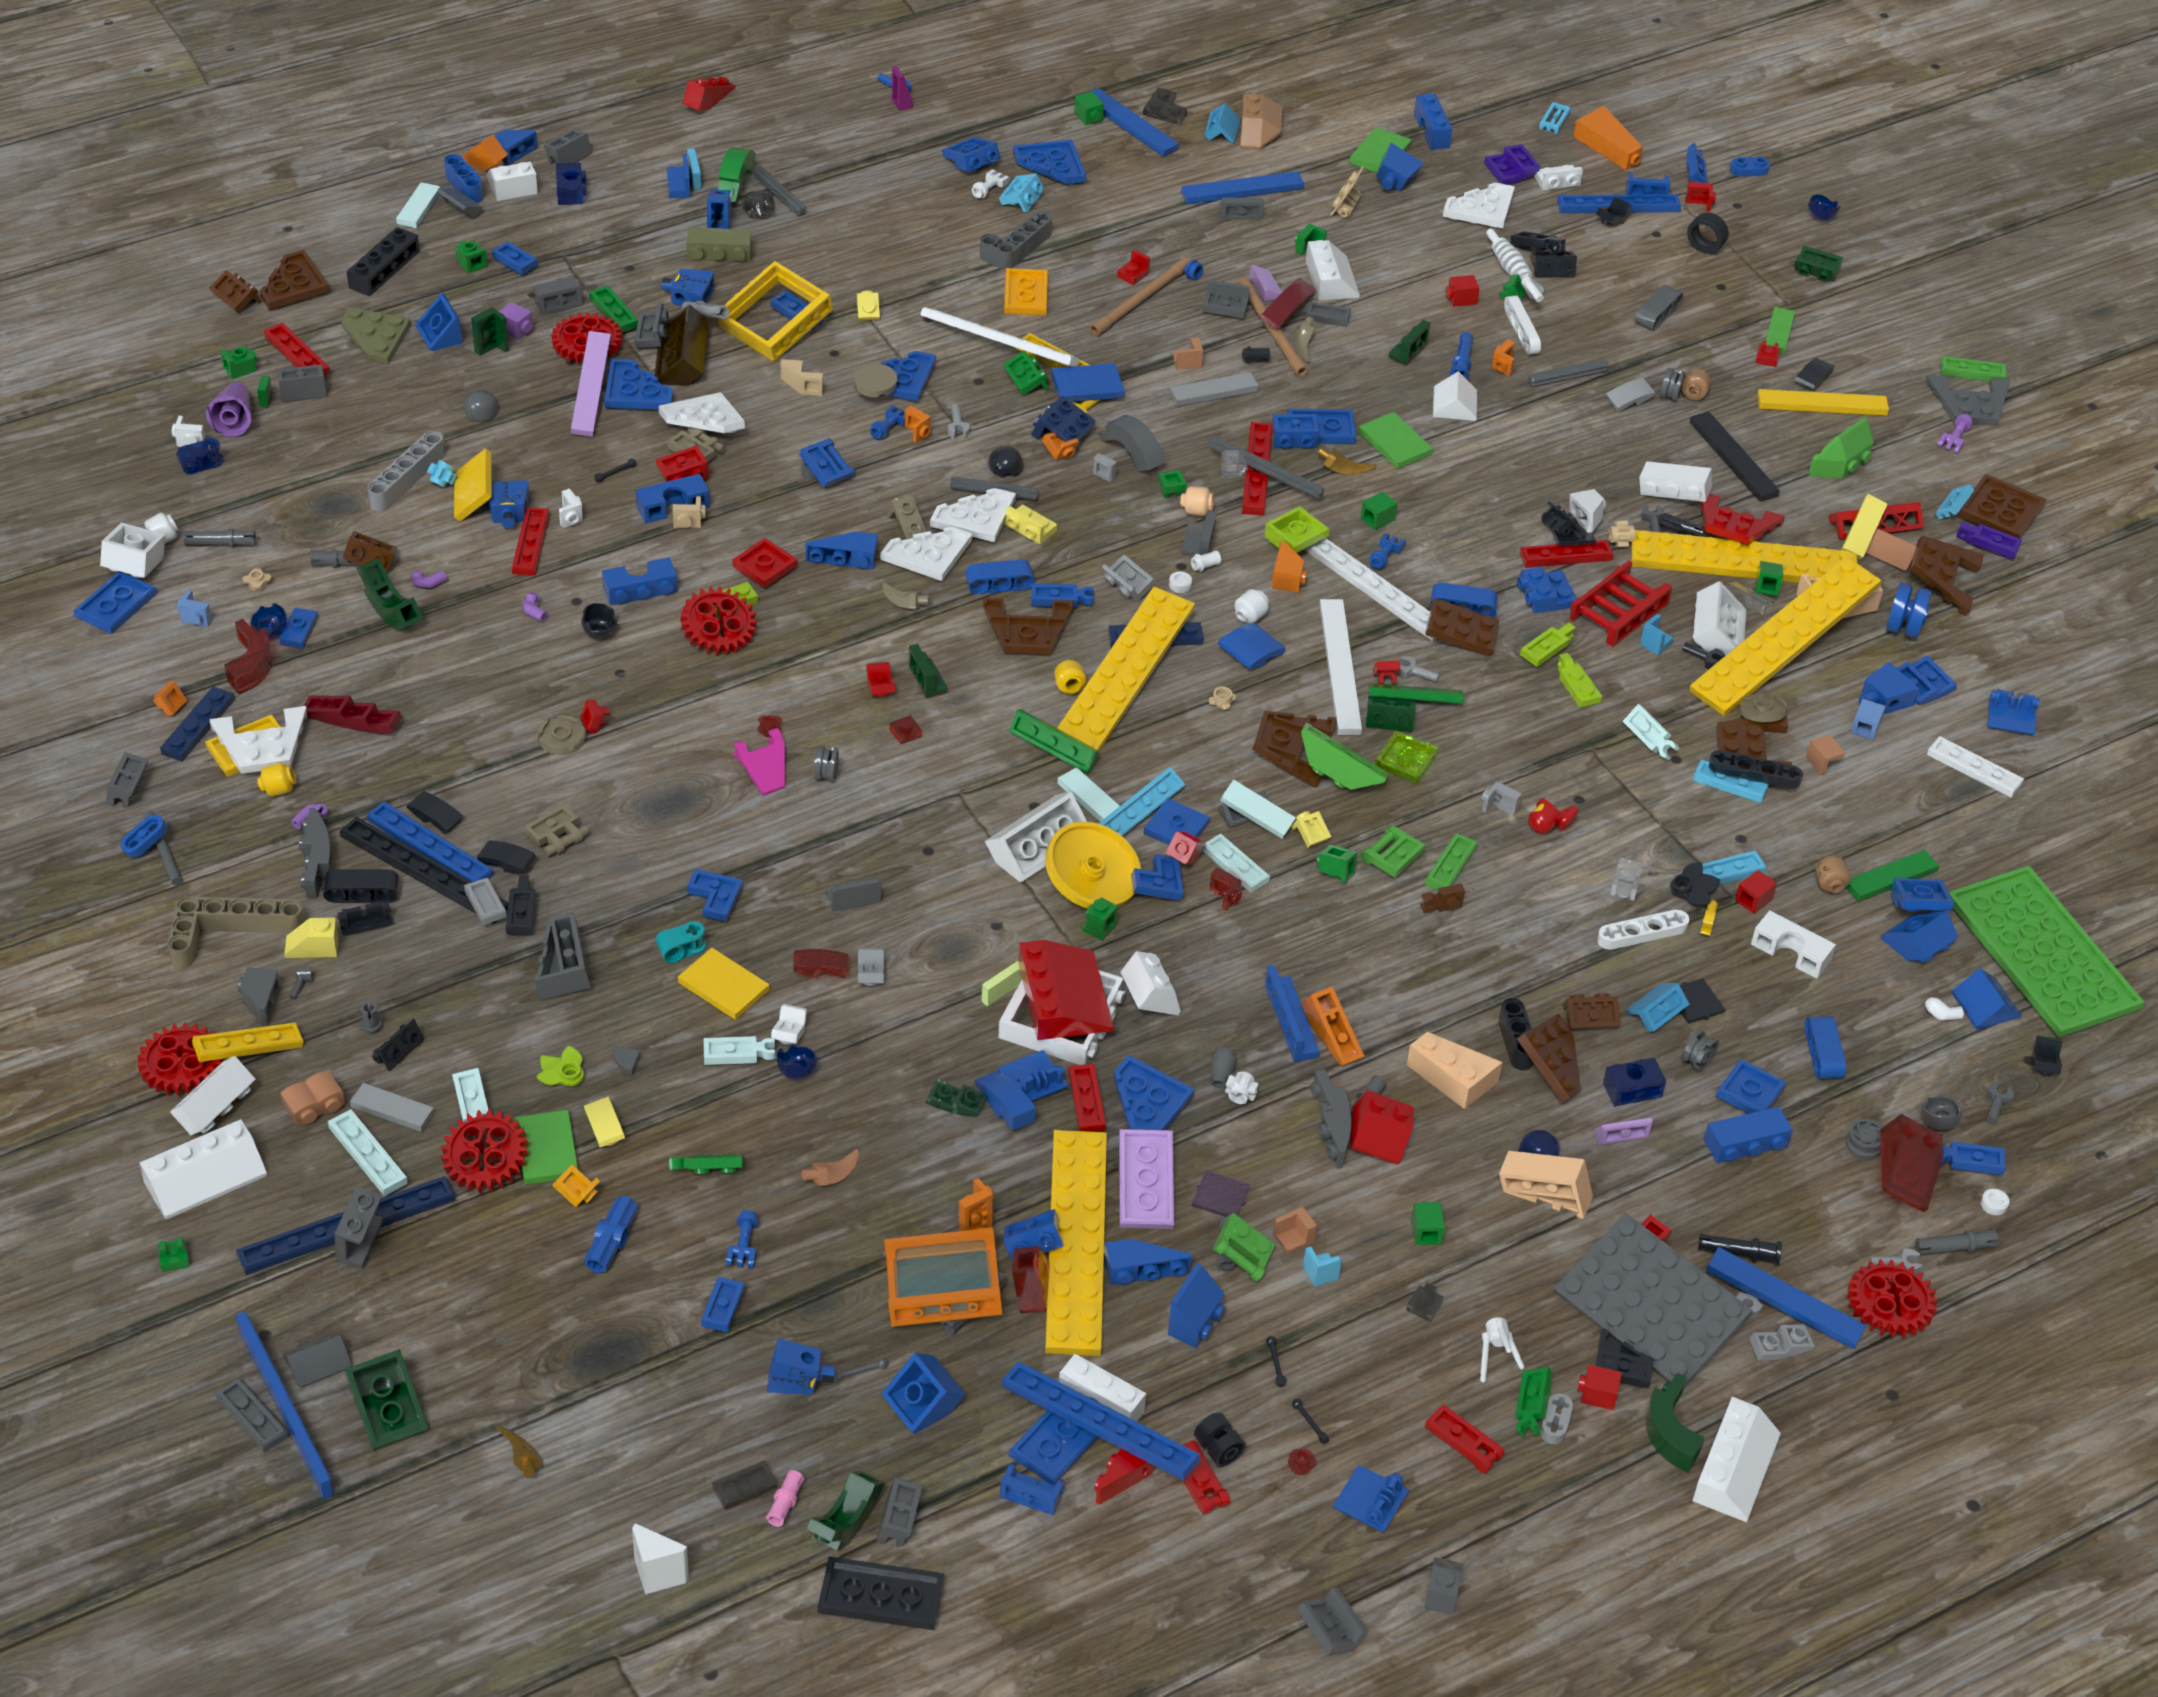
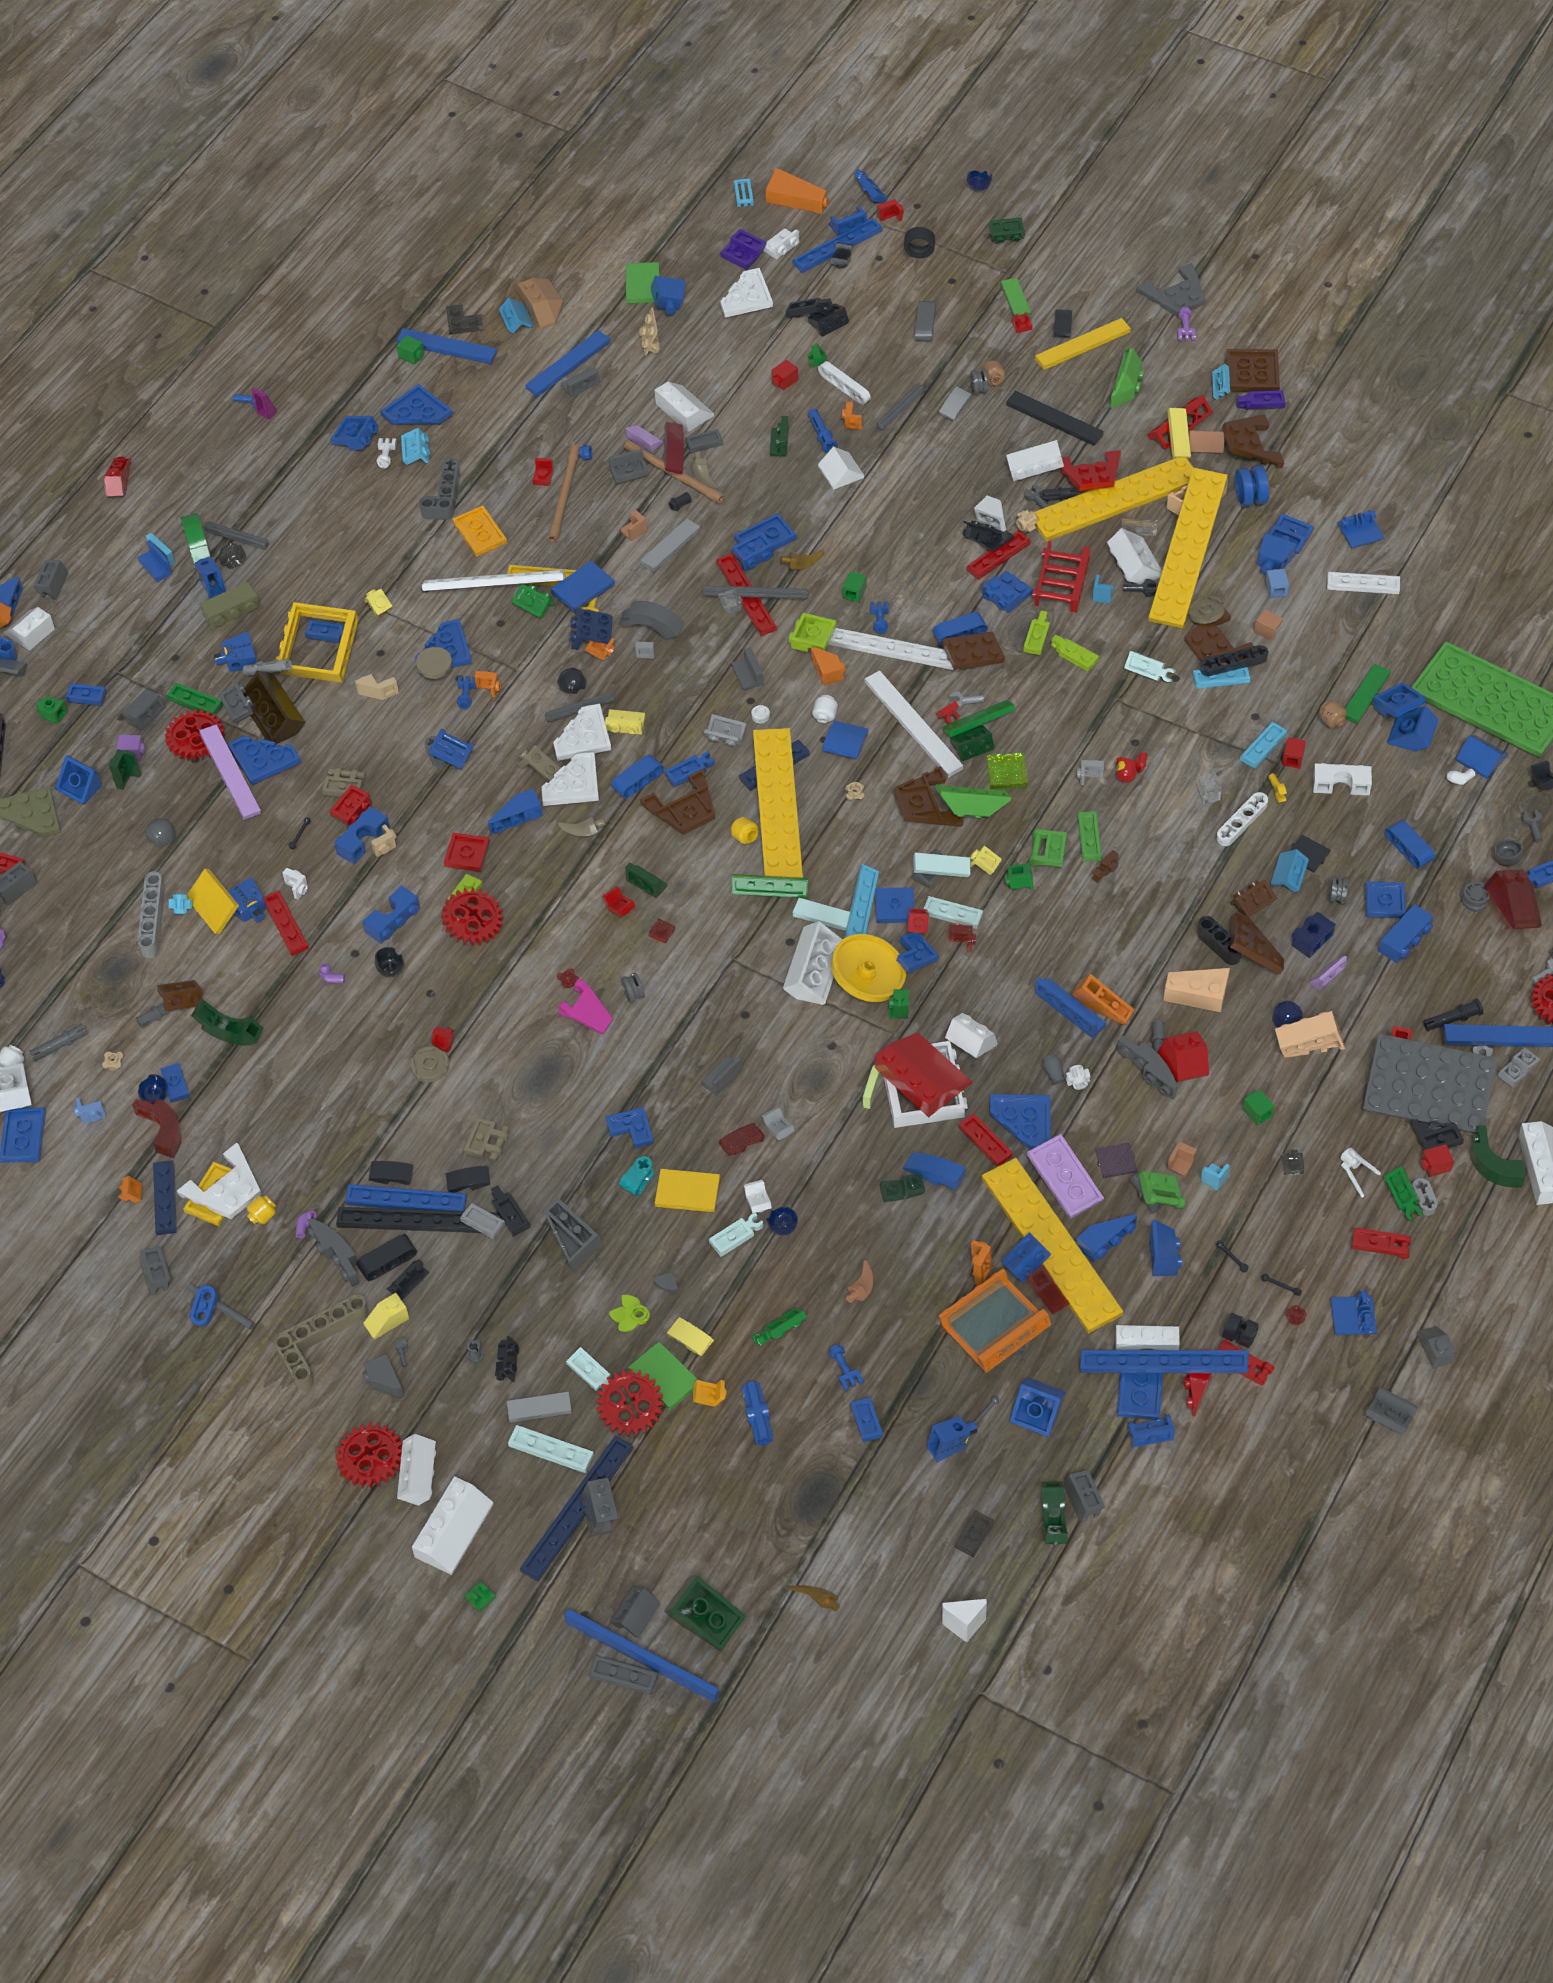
camera: 25 degrees left, 10 degrees up
yellow tile [192,1022,303,1062] -> none
nougat brick [280,1070,345,1126] -> none
dark red slope [303,695,403,734] -> none
medium lavender arm [411,570,447,588] -> none
clear blue brick [556,162,587,205] -> none
white plate [659,392,745,433] -> none
bright pink pin [766,1470,805,1527] -> none
black plate [818,1556,945,1630] -> none
light grey bar [947,406,970,439] -> none
blue hinge [997,1050,1068,1102] -> none
green tile [1158,469,1187,498] -> none
light nougat head [1181,486,1214,516] -> none
white pin [1191,550,1221,572] -> none
green bracket [1295,223,1327,255] -> none
bright green tile [1358,412,1433,469] -> none
blue arch [1414,93,1452,150] -> none
white piece [1486,229,1544,302] -> none
black plate [1670,862,1720,906] -> none
blue plate [1729,156,1770,176] -> none
green brick [1755,561,1783,596] -> none
bright green tile [1940,356,2006,381] -> none

